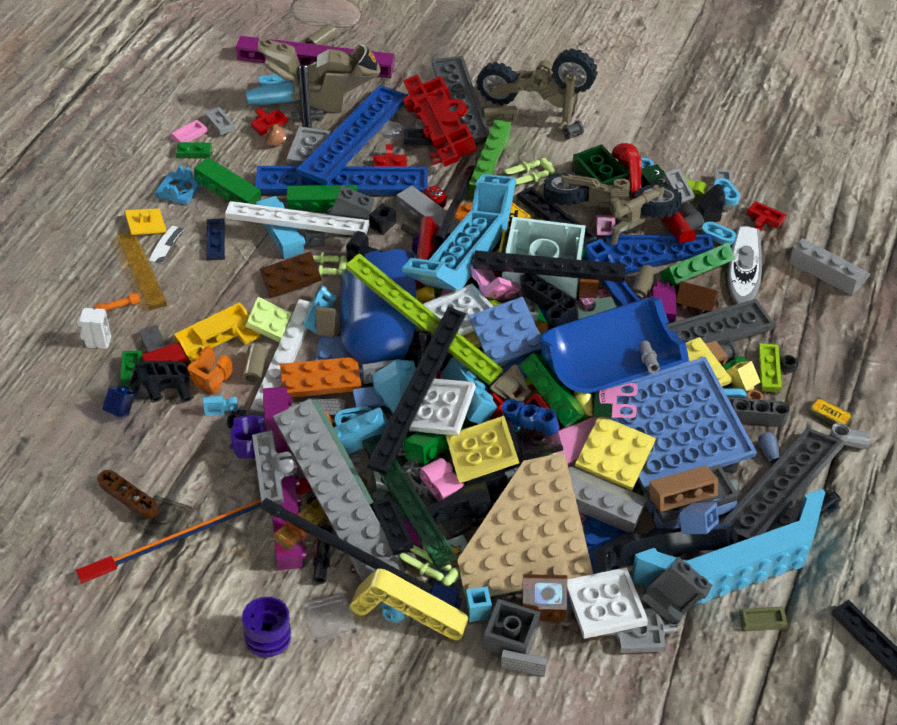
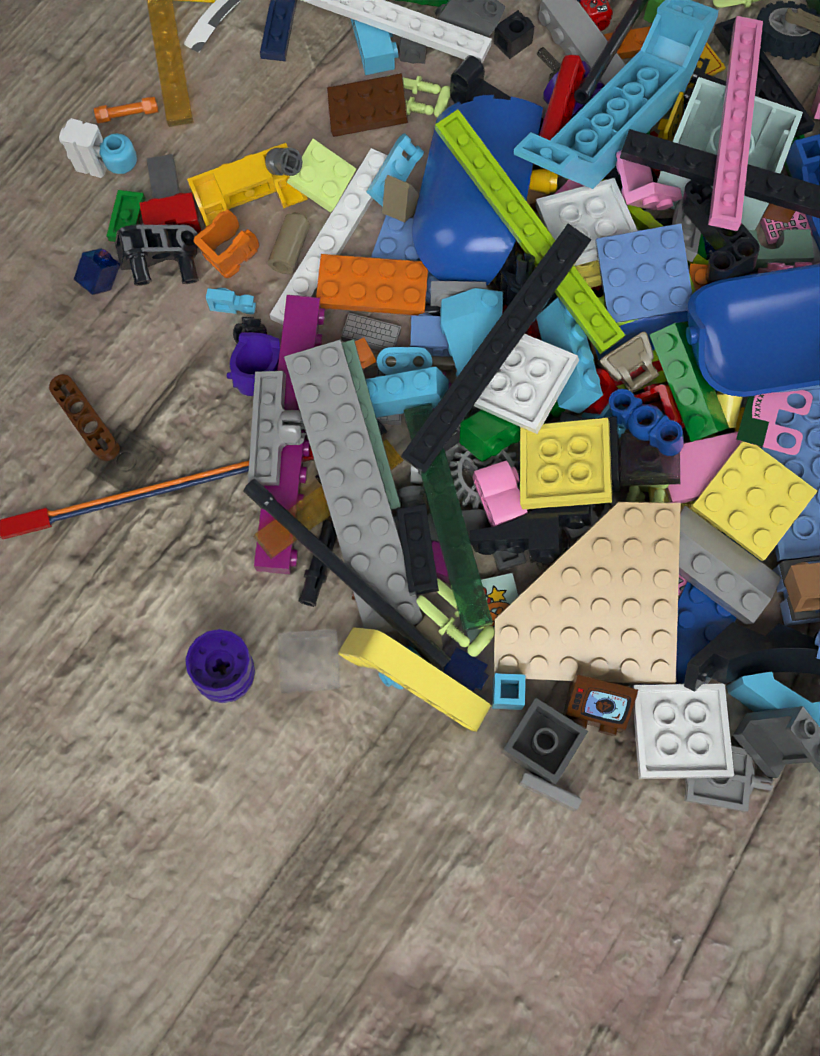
camera: 15 degrees right, 25 degrees up
none -> medium azure head [99,133,137,174]
none -> dark grey wheel [265,148,303,176]
none -> bright pink plate [708,16,763,231]

